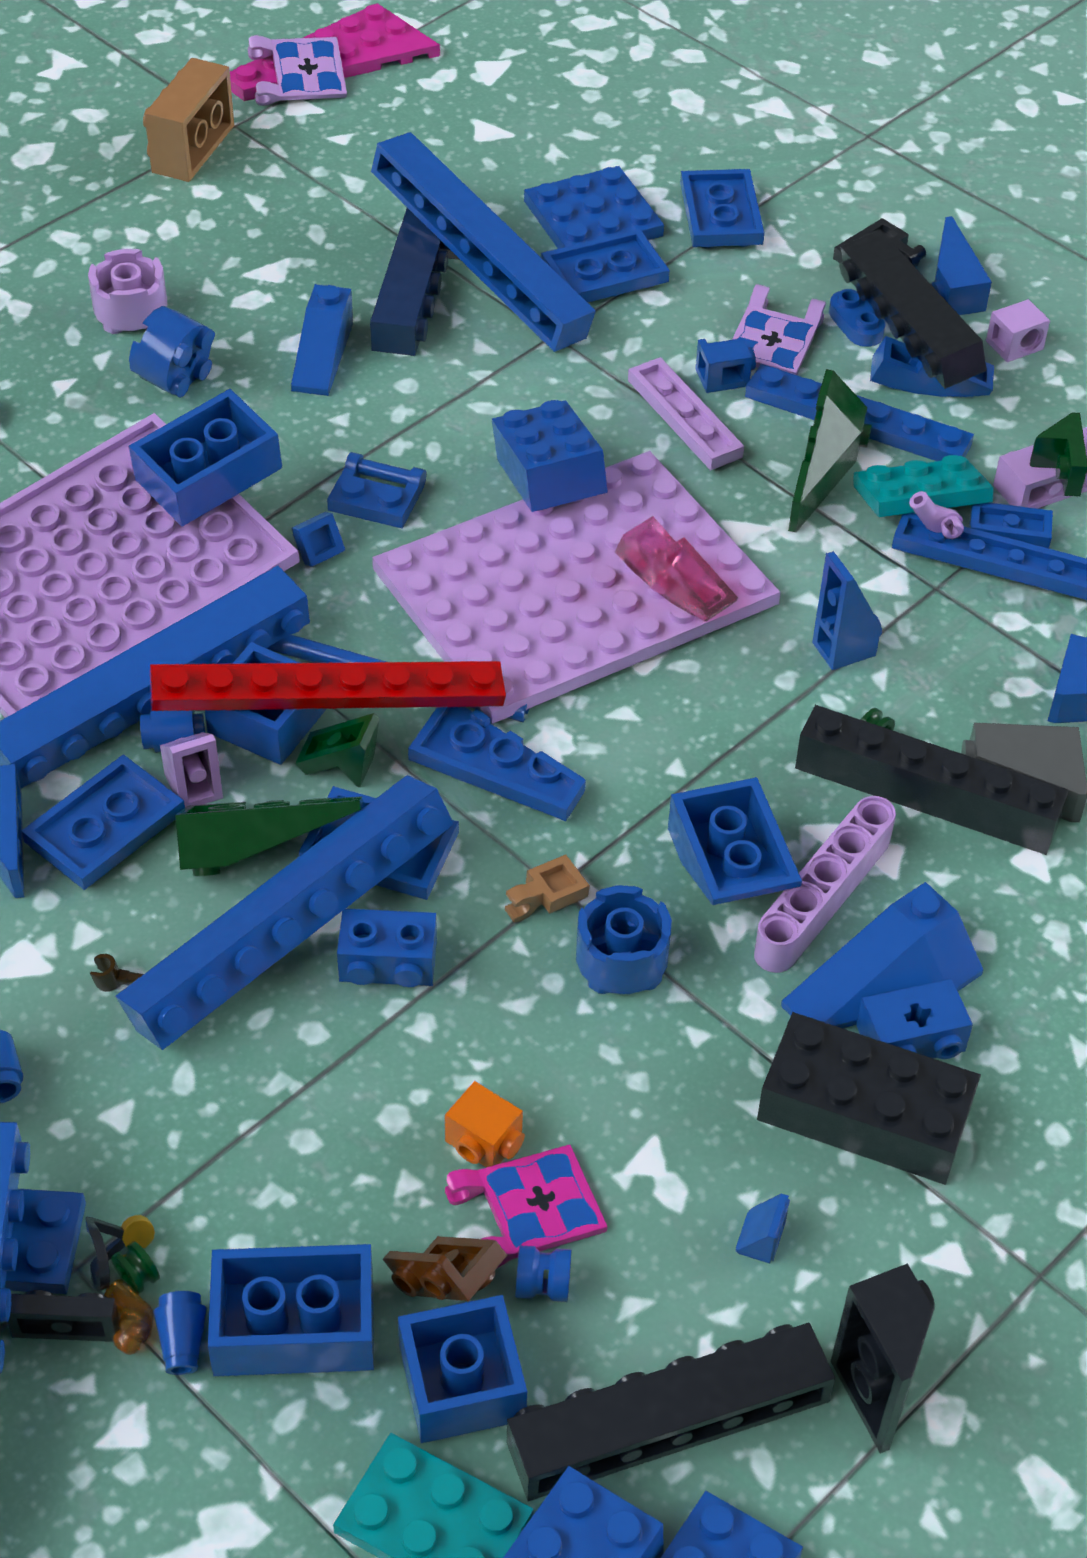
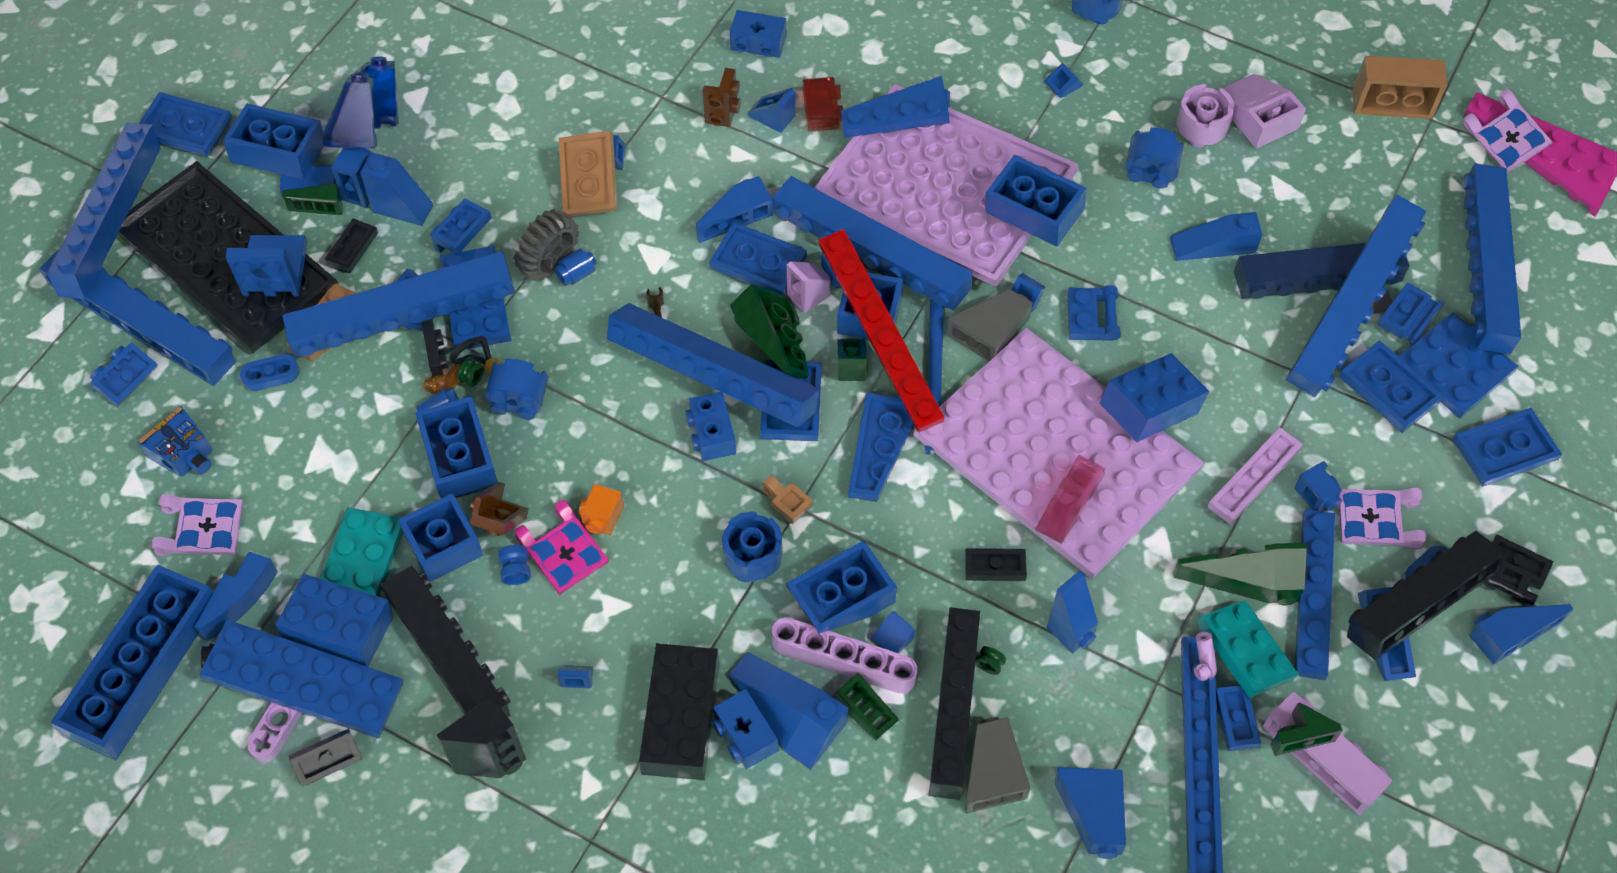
camera: 75 degrees right, 10 degrees up
lavender brick [986,299,1050,362] -> none
none -> blue brick [484,358,549,420]
none -> dark green slope [832,673,899,741]
none -> blue slope [871,611,915,653]
none -> dark grey slope [947,289,1033,361]
none -> black plate [965,548,1027,581]
none -> lavender slope [1222,74,1306,149]
none -> blue plate [1377,282,1443,345]
none -> blue brick [1462,163,1521,354]

